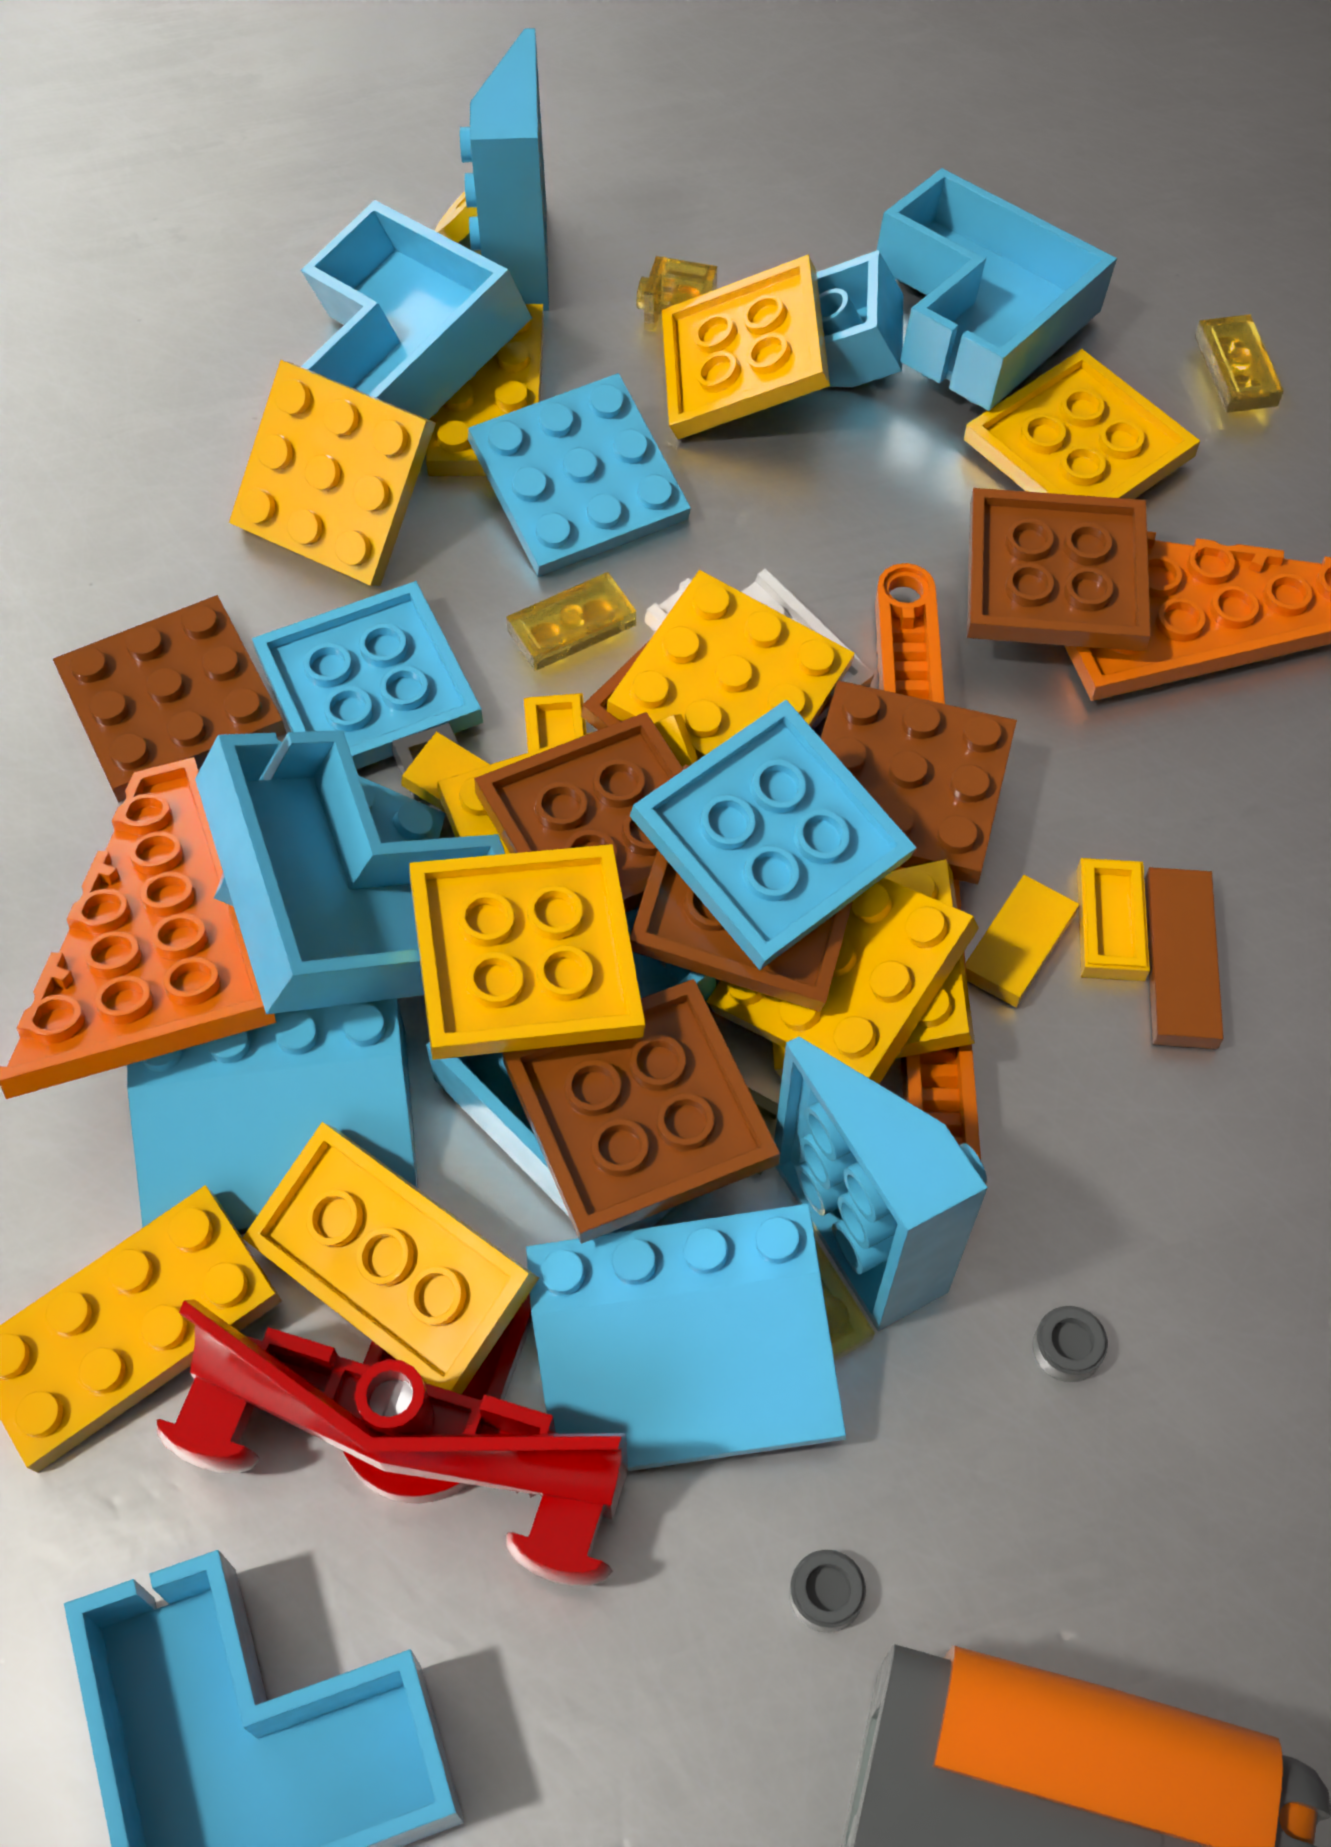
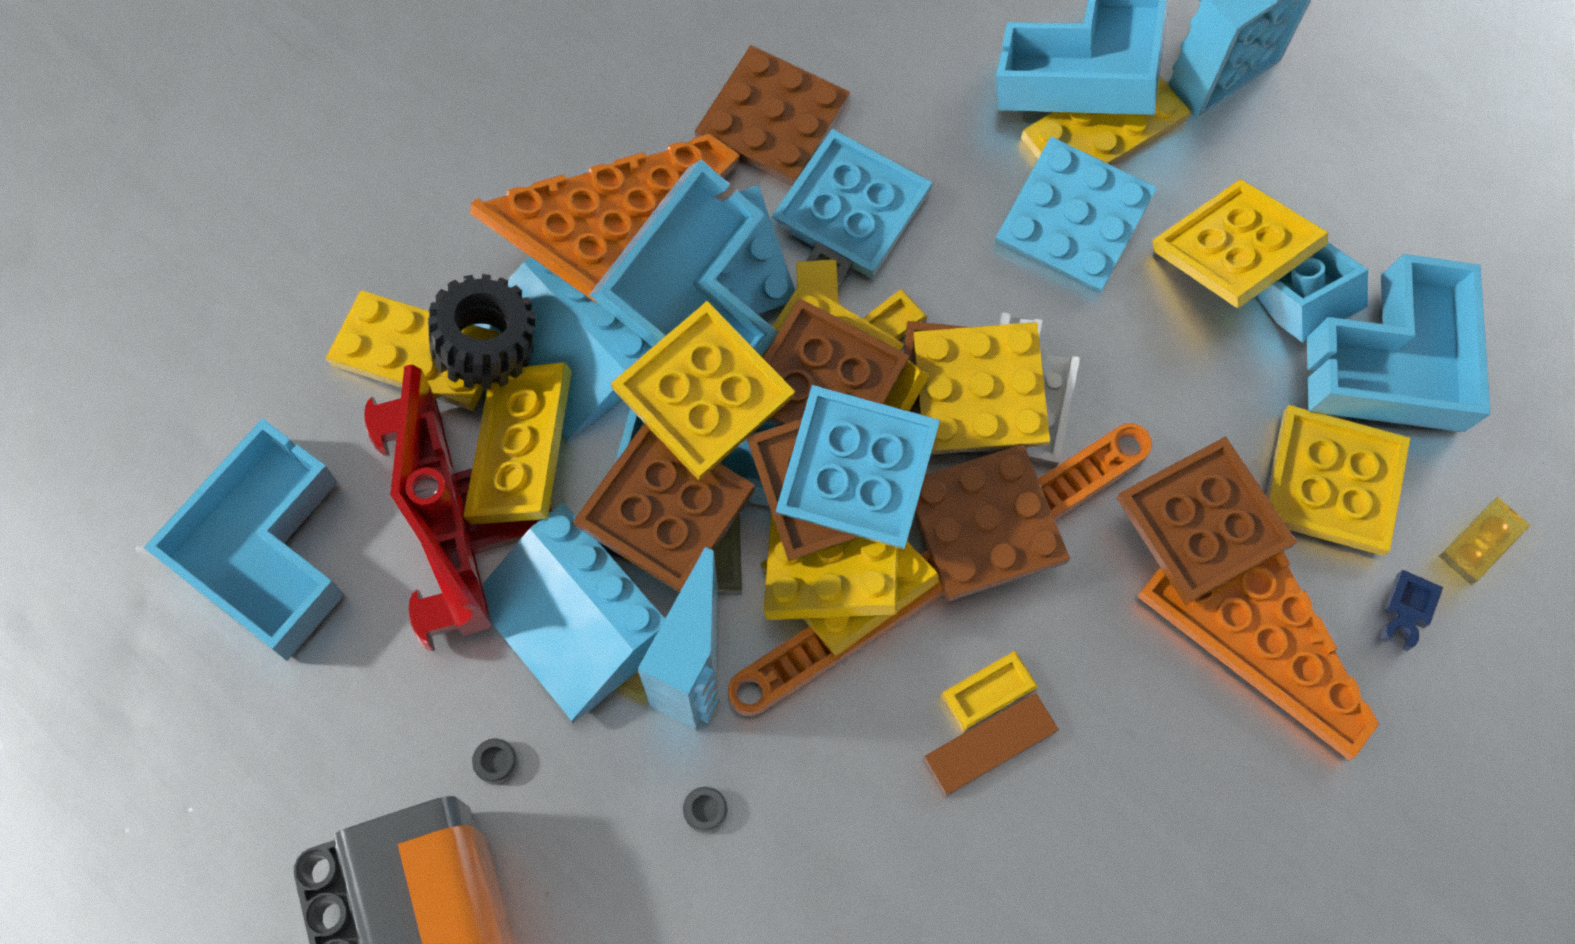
camera: 55 degrees right, 10 degrees up
yellow plate [229,360,436,586] -> none
clear yellow plate [506,572,636,671] -> none
clear yellow bracket [636,256,717,332] -> none
yellow tile [966,875,1079,1008] -> none
none -> black tyre [428,274,536,389]
none -> dark blue plate [1381,570,1443,652]

